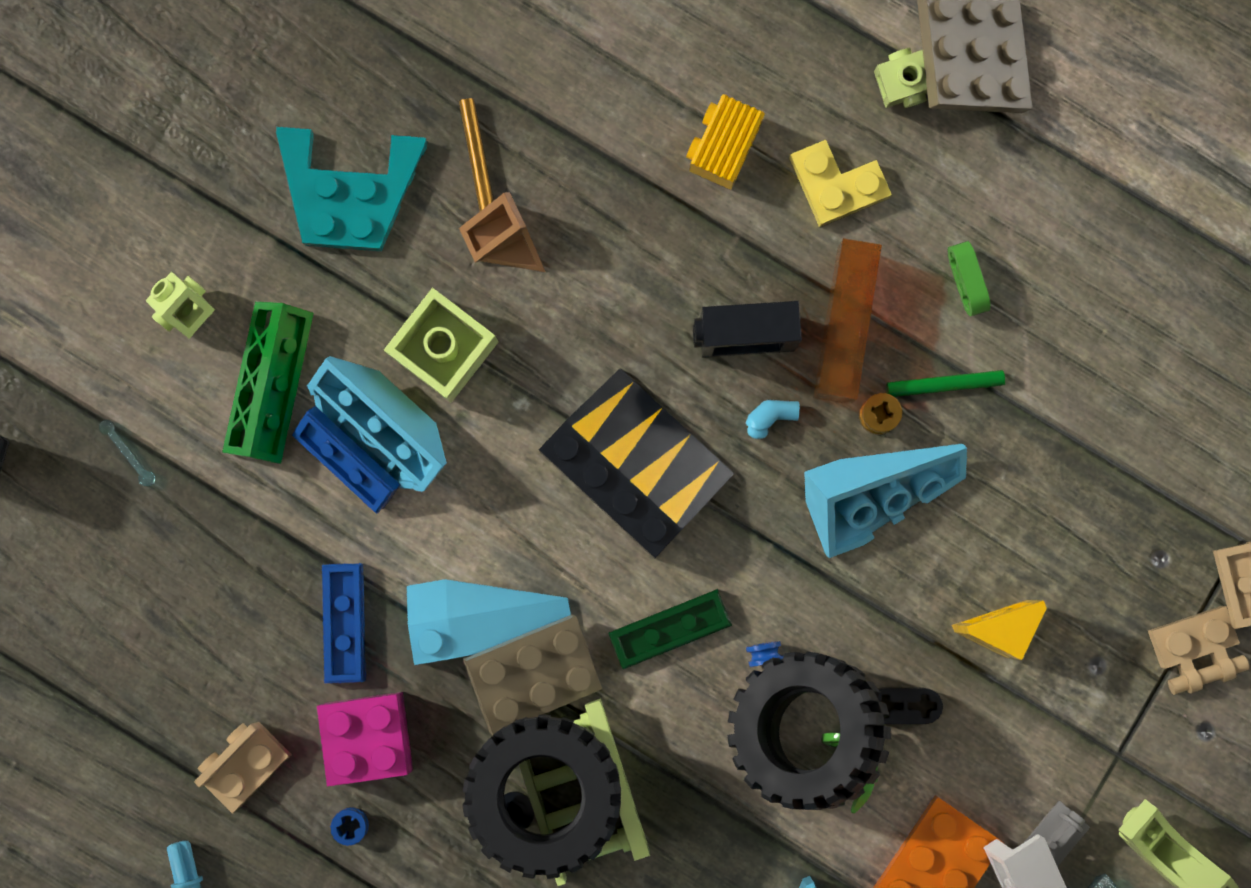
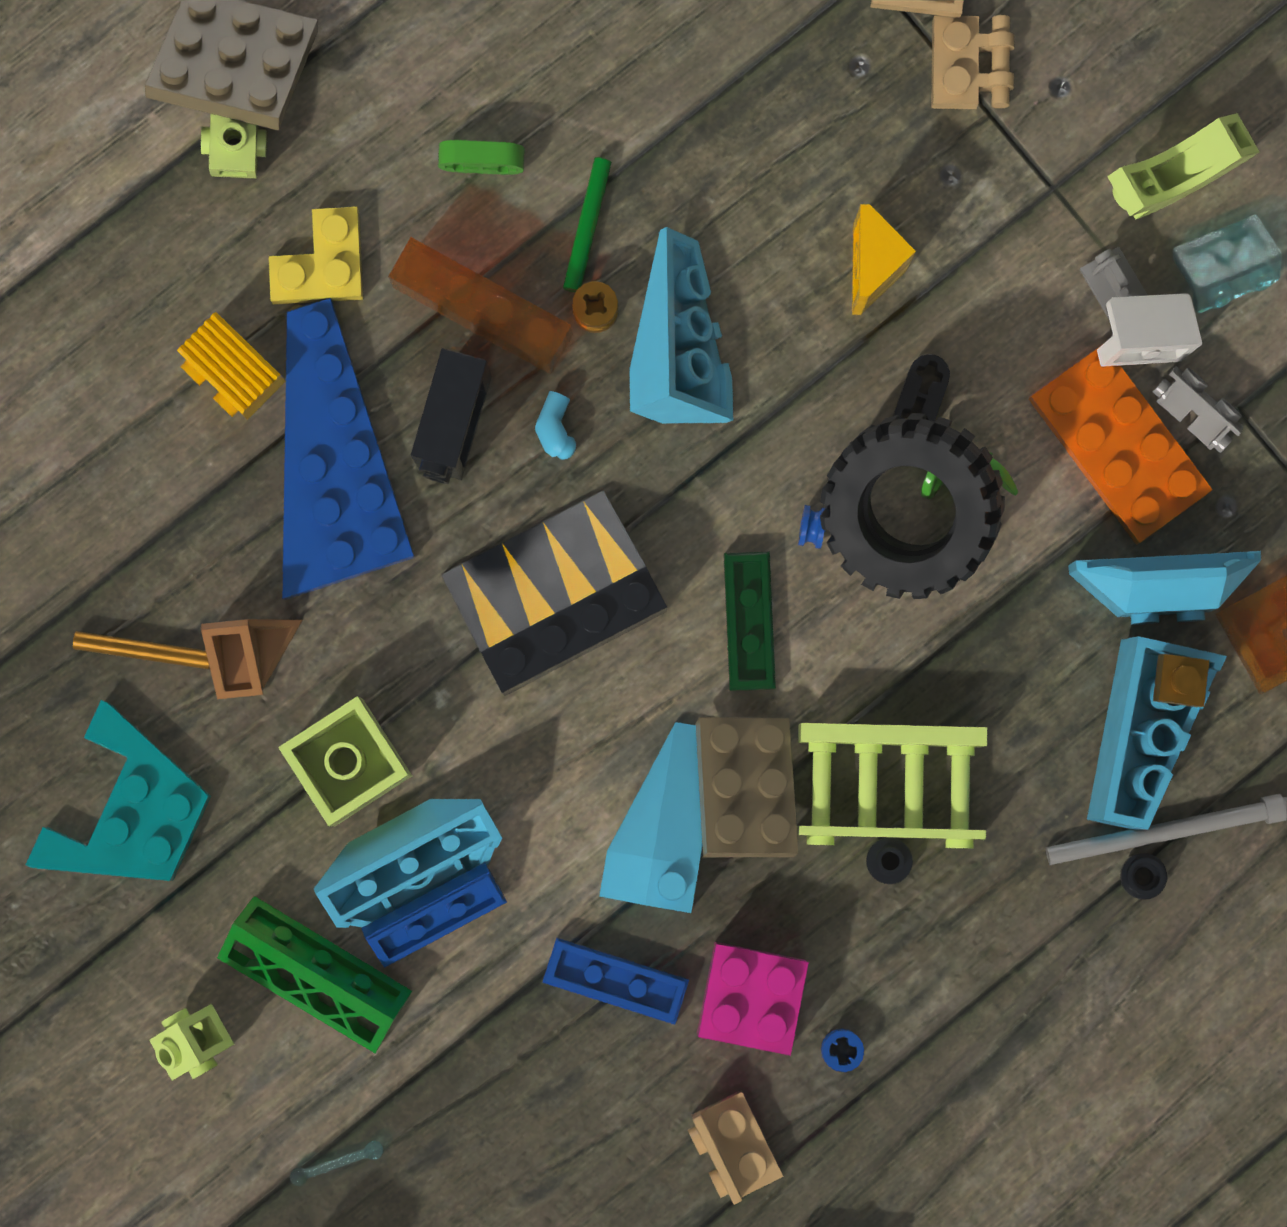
camera: 75 degrees left, 0 degrees up
black tyre [462,715,621,879] -> none
none -> blue wing [282,298,415,600]

